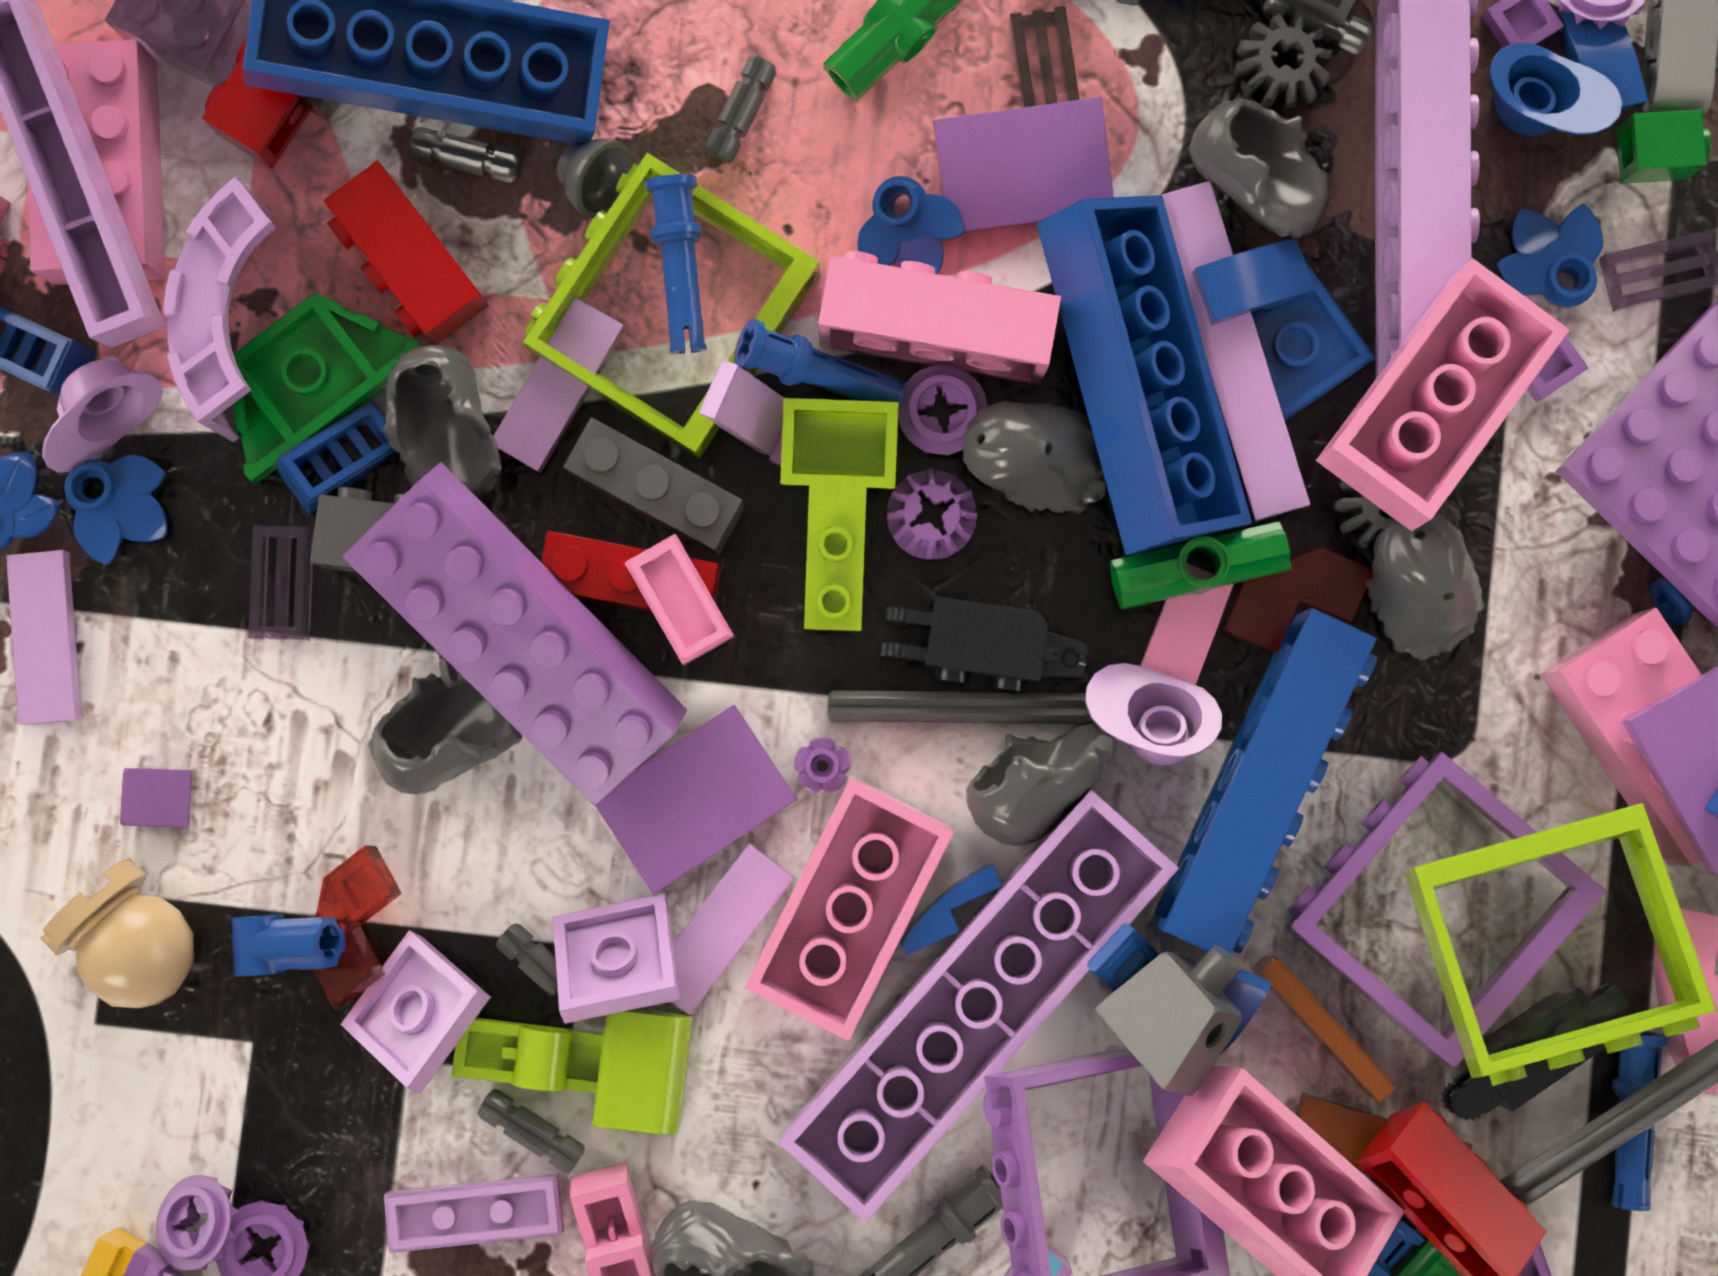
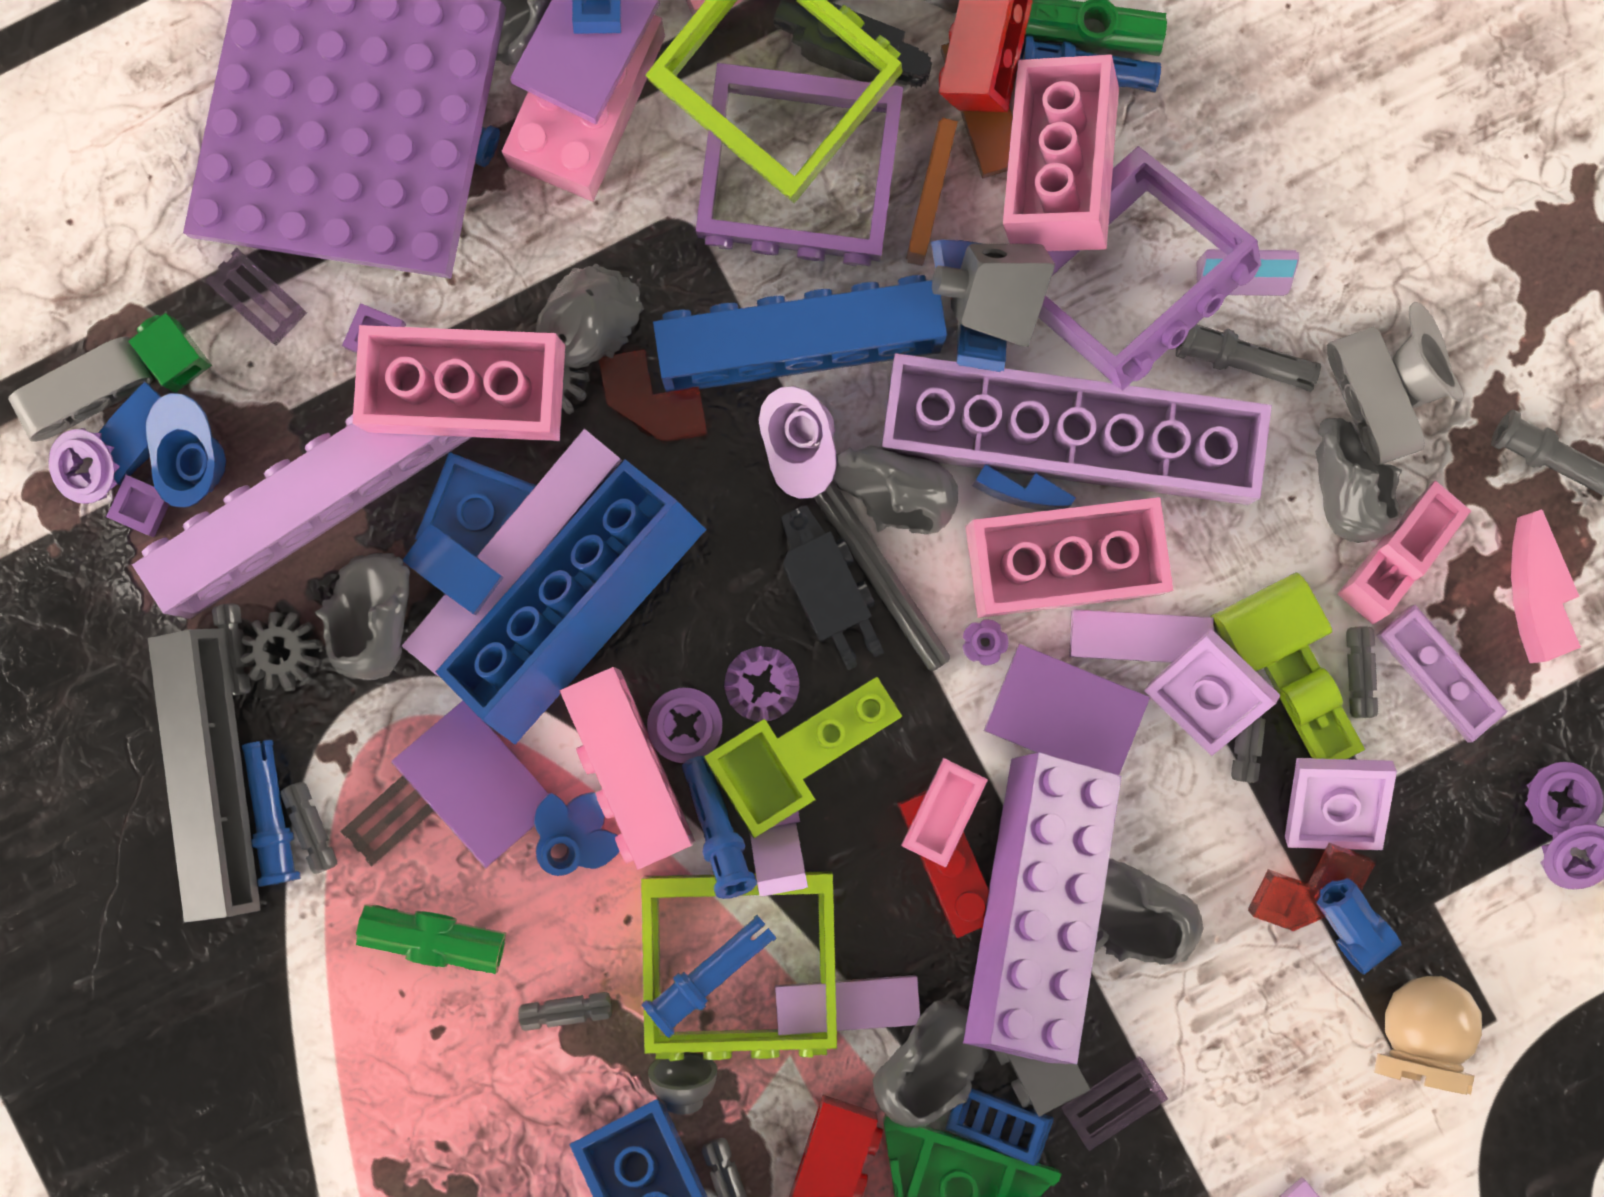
camera: 130 degrees left, 0 degrees up
medium lavender slope [120,768,193,827] -> none
dark grey brick [563,417,746,557] -> none
dark grey piece [963,401,1107,514] -> none
green piece [1110,521,1292,610] -> none
bright pink tile [1140,564,1234,685] -> none
blue plate [1496,204,1603,308] -> none

